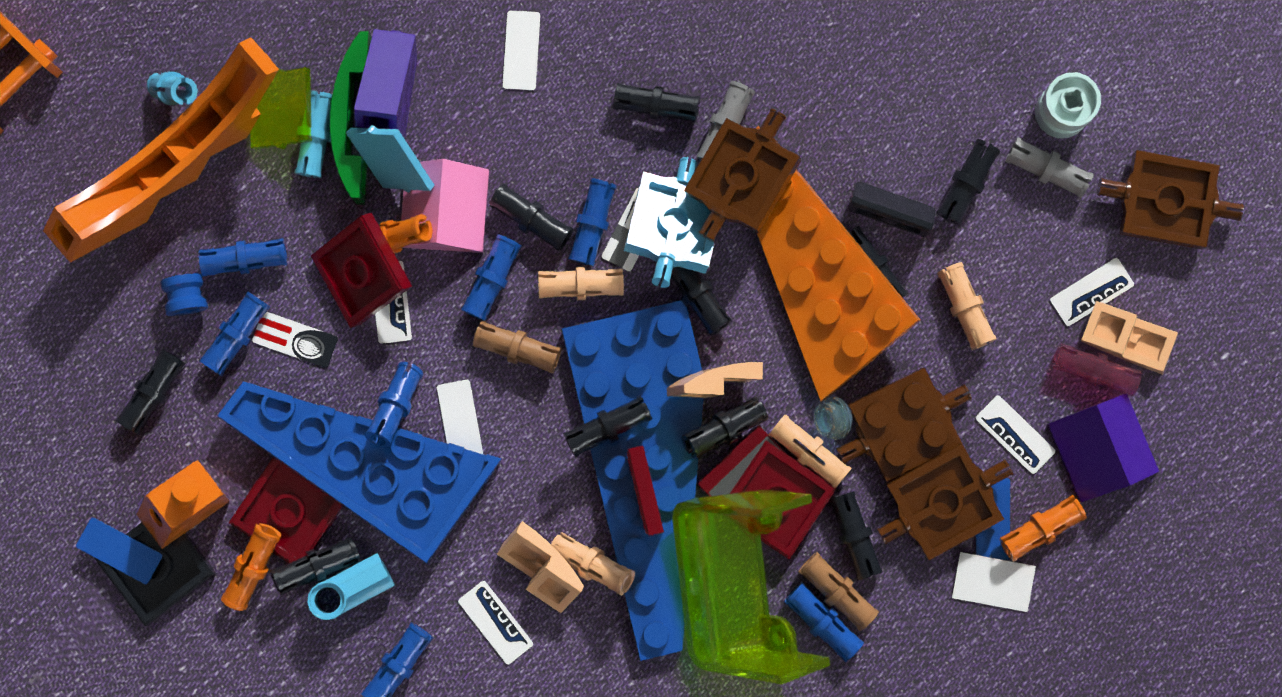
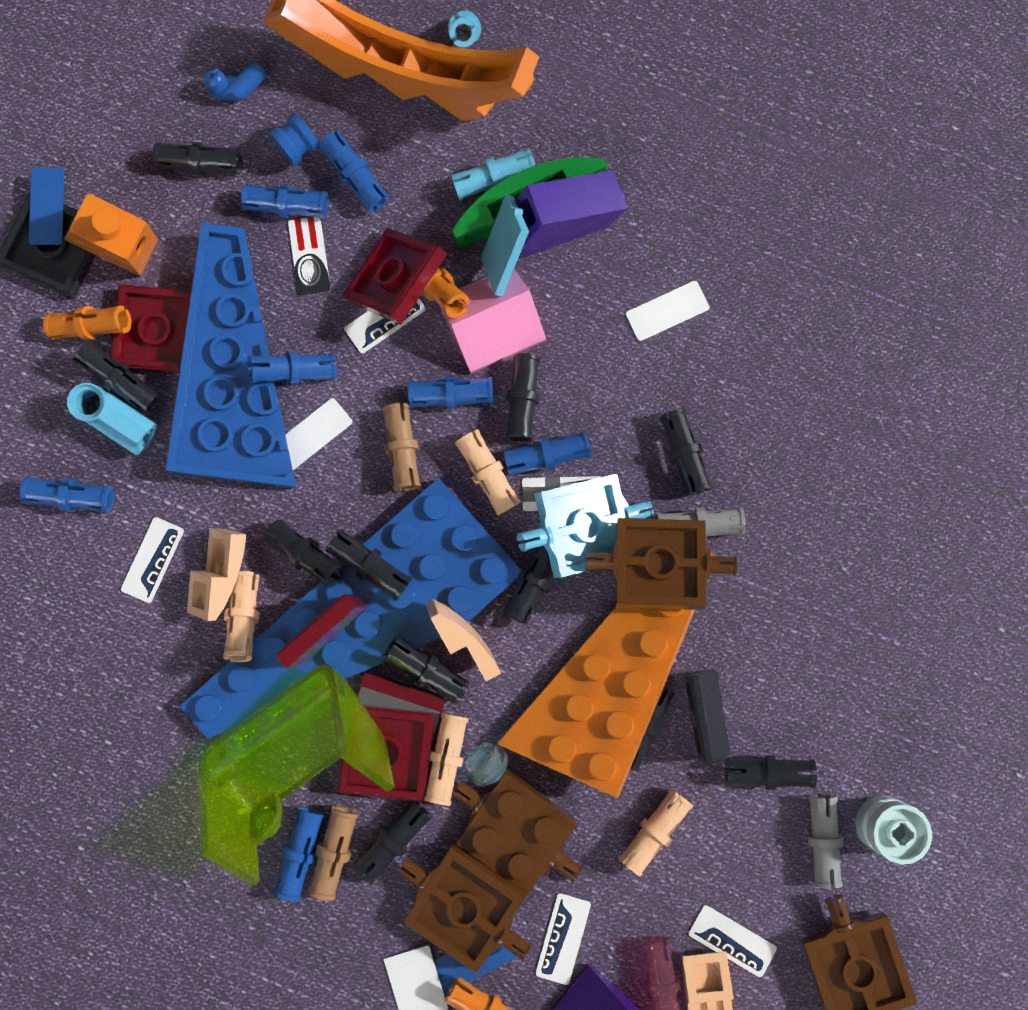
camera: 60 degrees right, 0 degrees up
clear neon green piece [250,67,312,150] -> none
none -> blue arm [204,60,268,101]
none -> black pin [264,520,345,588]

